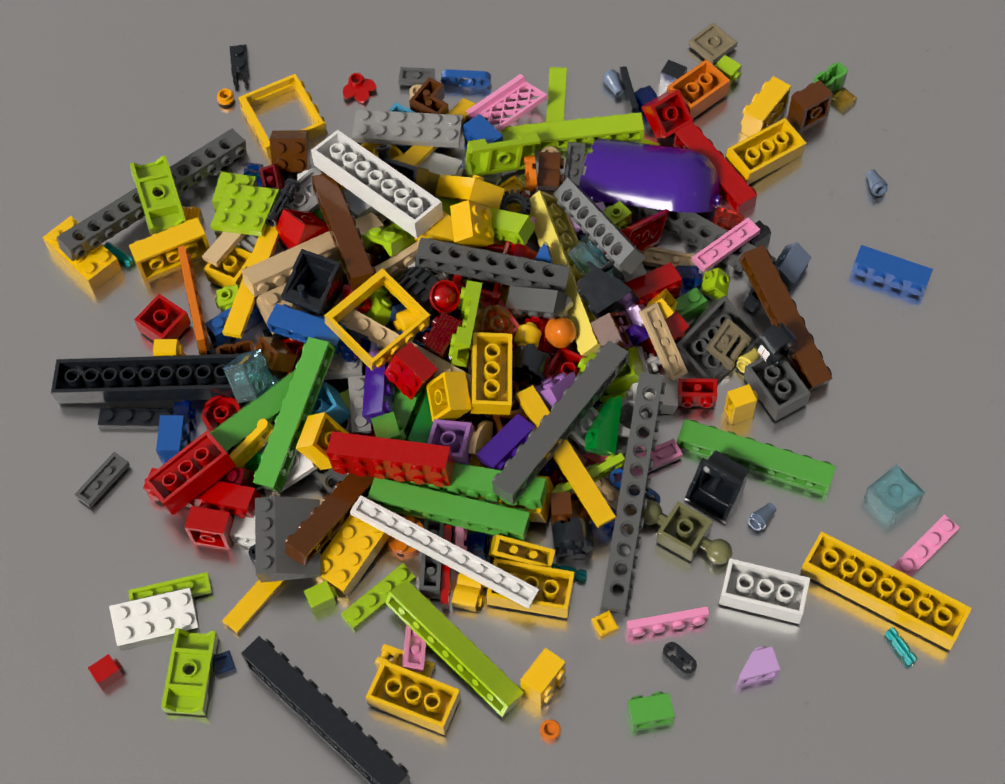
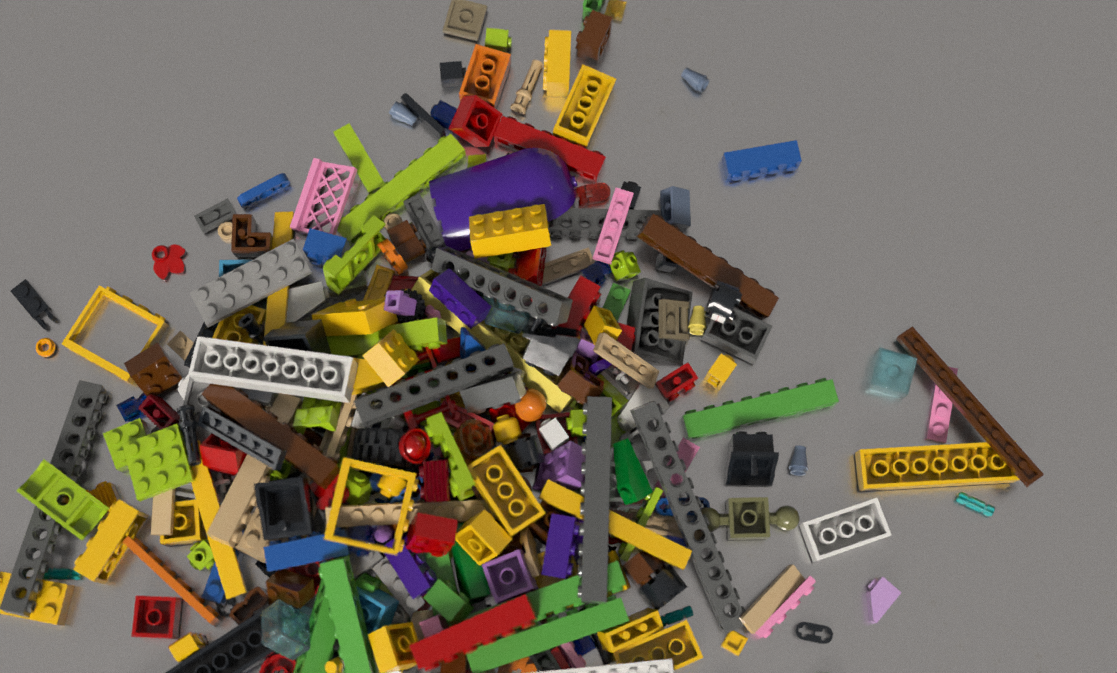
camera: 40 degrees left, 15 degrees up
none -> black plate [198,406,287,470]
none -> bright green tile [356,573,382,594]
none -> medium lavender brick [384,290,417,316]
none -> dark purple brick [429,268,491,329]
none -> yellow brick [469,204,551,259]
none -> tan pin [510,60,543,115]
none -> white brick [539,418,569,451]
none -> tan tile [739,564,805,634]
none -> reddish brown plate [896,326,1044,488]

